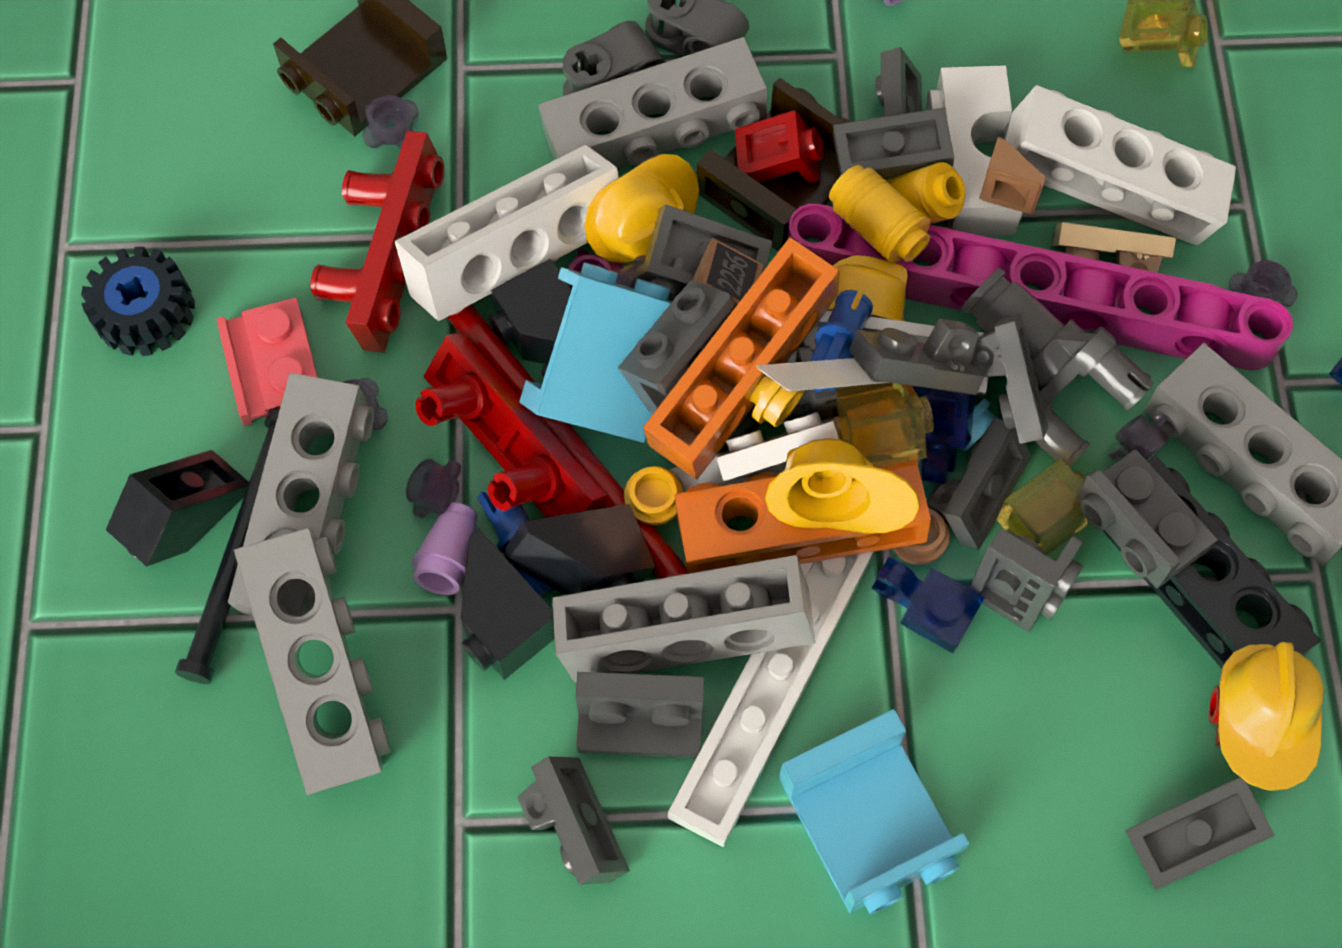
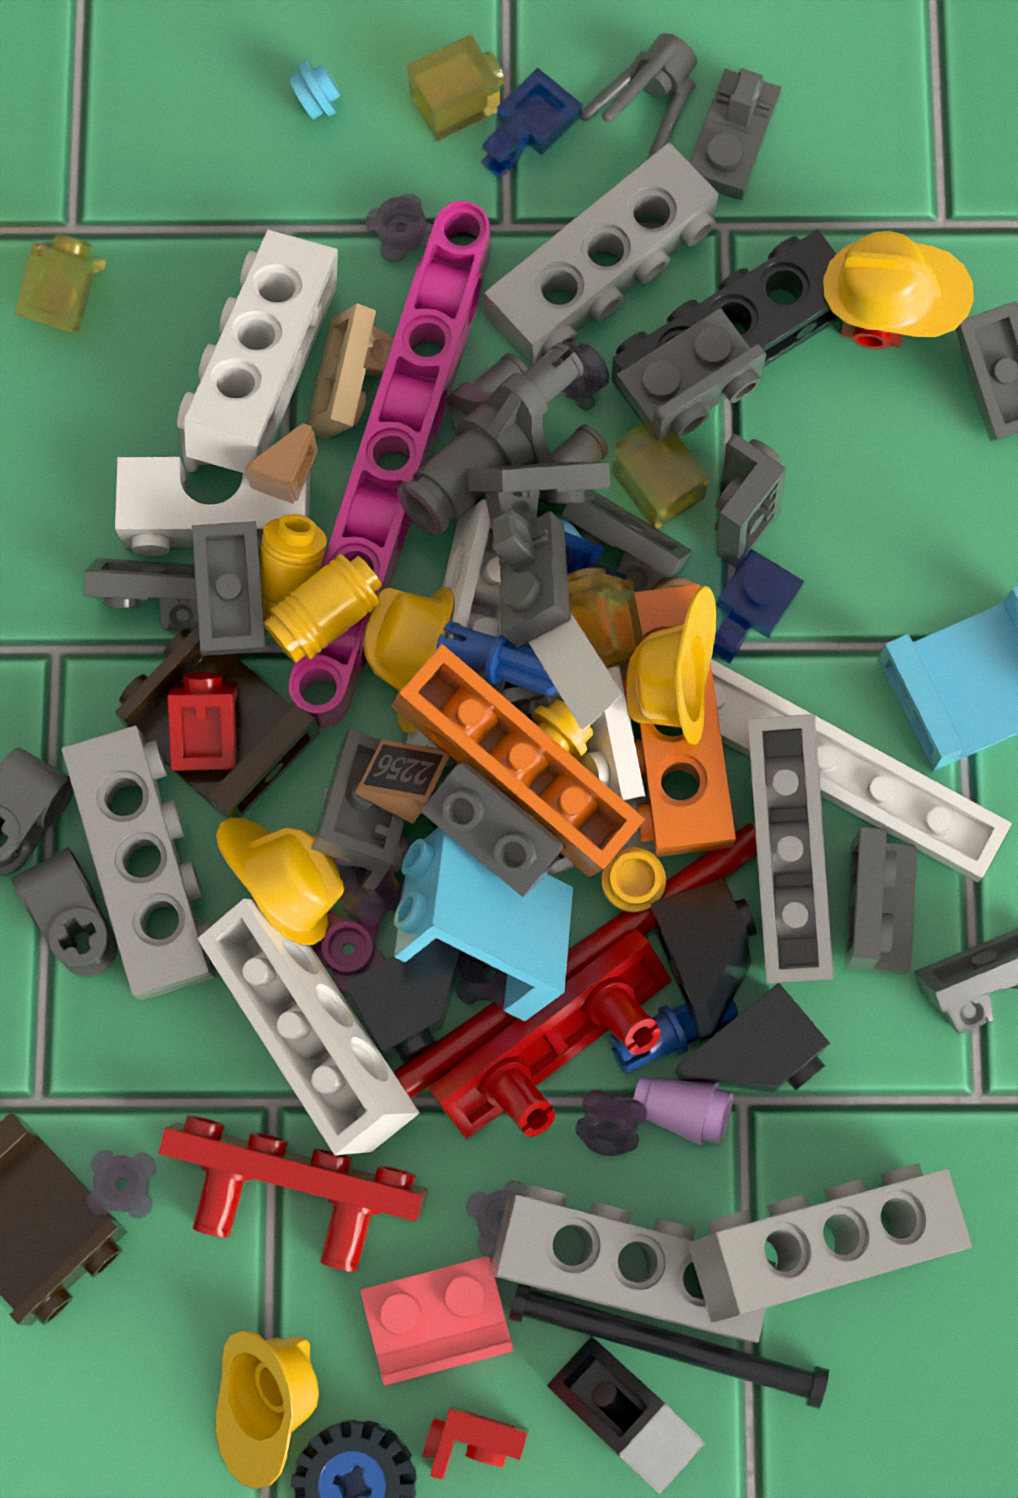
camera: 85 degrees left, 10 degrees up
none -> yellow piece [216,1330,319,1490]
none -> red bracket [422,1407,528,1480]

